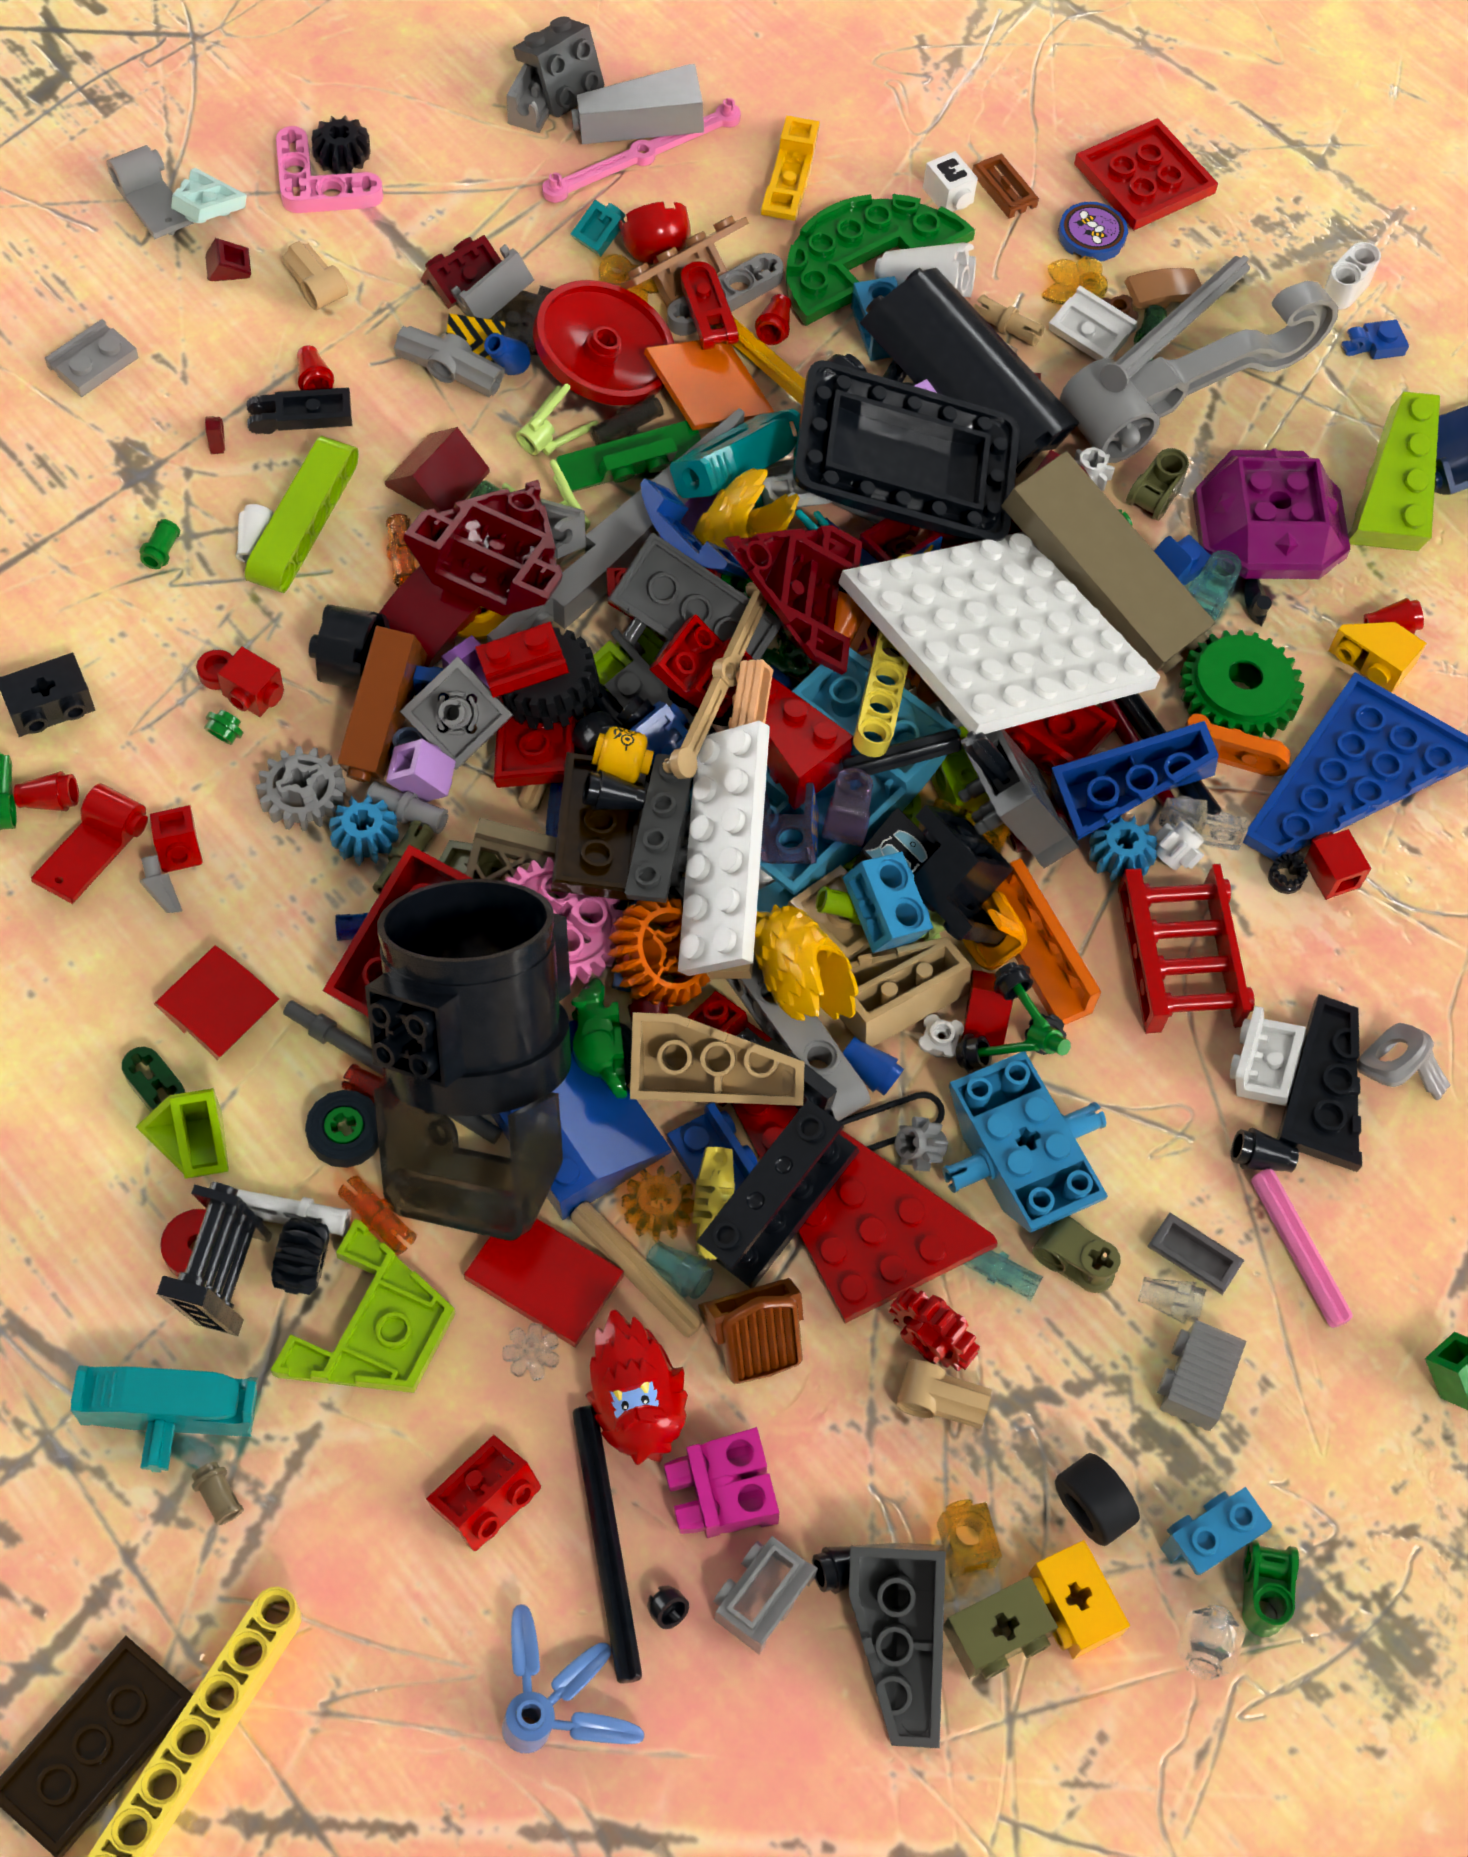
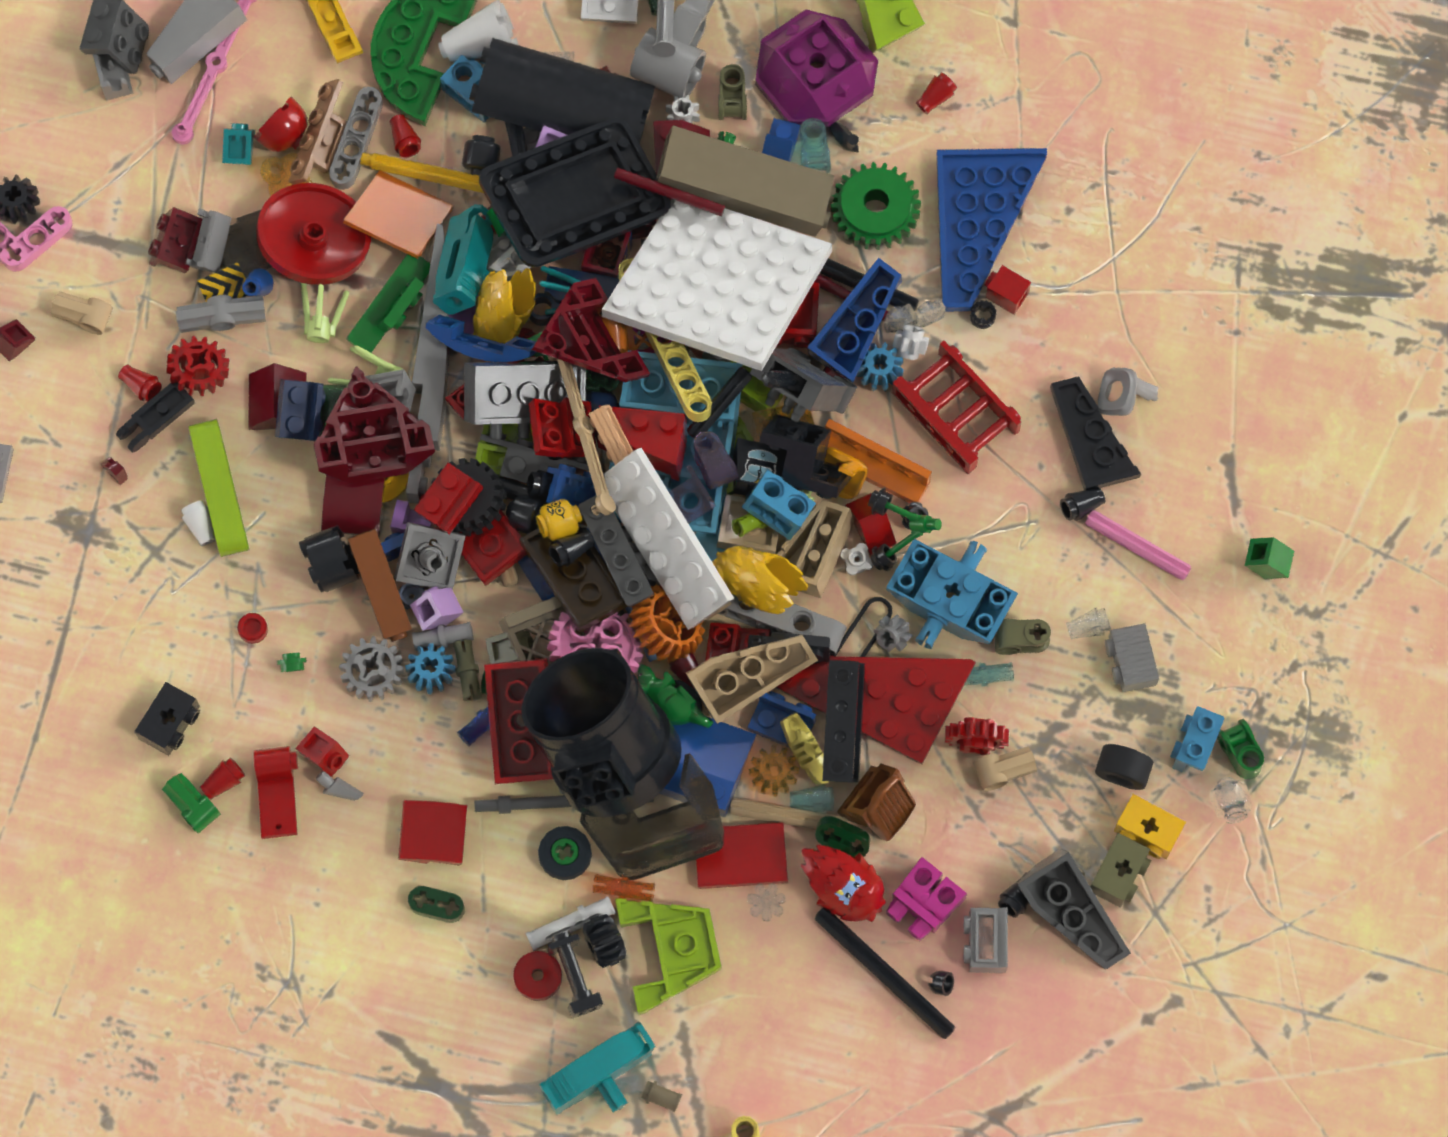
camera: 30 degrees left, 10 degrees up
lime slope [136,1088,229,1179] -> none
green pin [139,519,180,569] -> none
red brick [217,646,284,717] -> none
clear red pin [341,1064,397,1109] -> none
clear orange pin [386,514,416,588] -> none
red bracket [426,1435,541,1551] -> none
medium blue plant [502,1604,644,1754] -> none
clear smoke pin [589,394,664,446] -> none
red plate [681,261,739,350] -> none
blue cone [842,1036,904,1096] -> none
clear yellow brick [936,1499,1002,1578] -> none
tan pin [974,295,1045,347] -> none
flat silver tile [1147,1212,1244,1295] -> none
orange plate [1185,714,1291,776] -> none
white bracket [1230,1006,1306,1106] -> none
yellow slope [1328,622,1427,693] -> none
none -> red gear [166,336,230,396]
none -> dark blue bracket [275,379,325,441]
none -> dark red bar [614,168,725,217]
none -> dark green beam [815,816,871,857]

